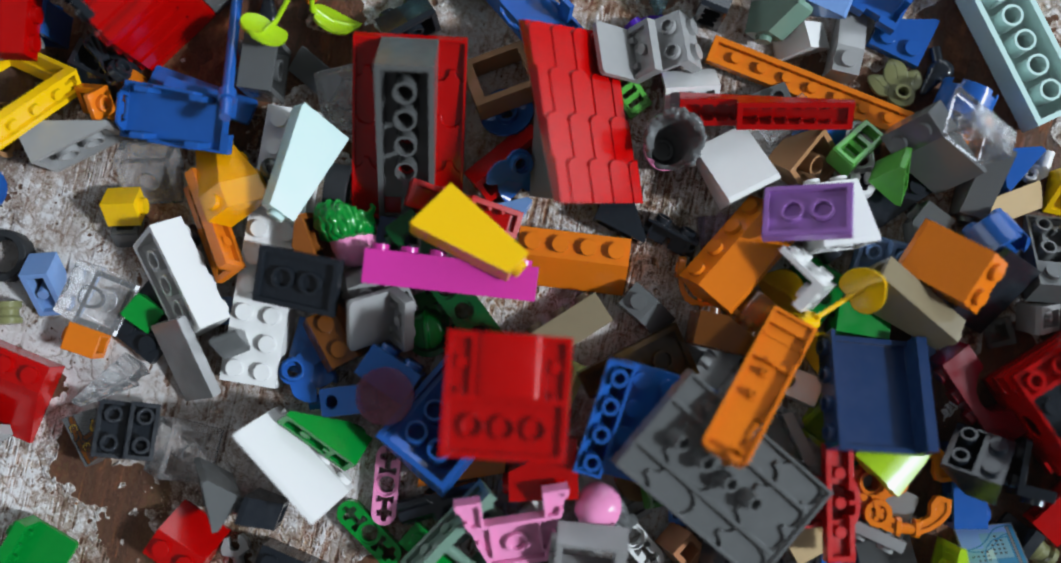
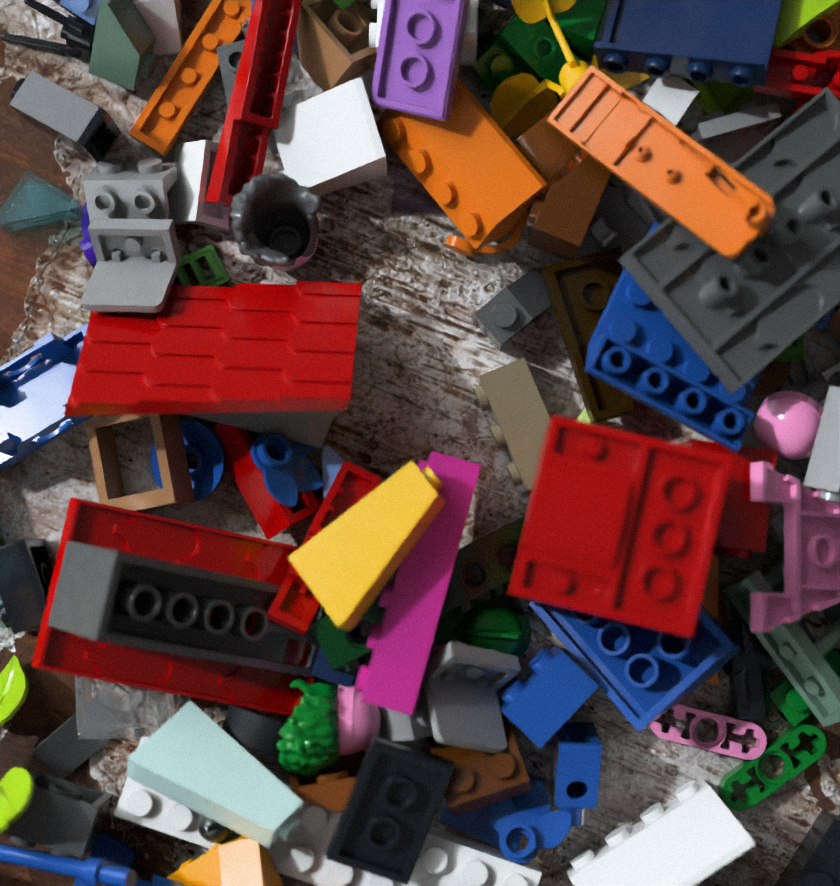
camera: 85 degrees left, 0 degrees up
green slope [277,411,372,471] -> none
clear pink tile [356,367,414,425] -> none
orange slope [518,226,632,296] -> none
black slope [593,203,646,245] -> none
black hinge [643,212,699,257] -> none
white bracket [779,246,837,312] -> none

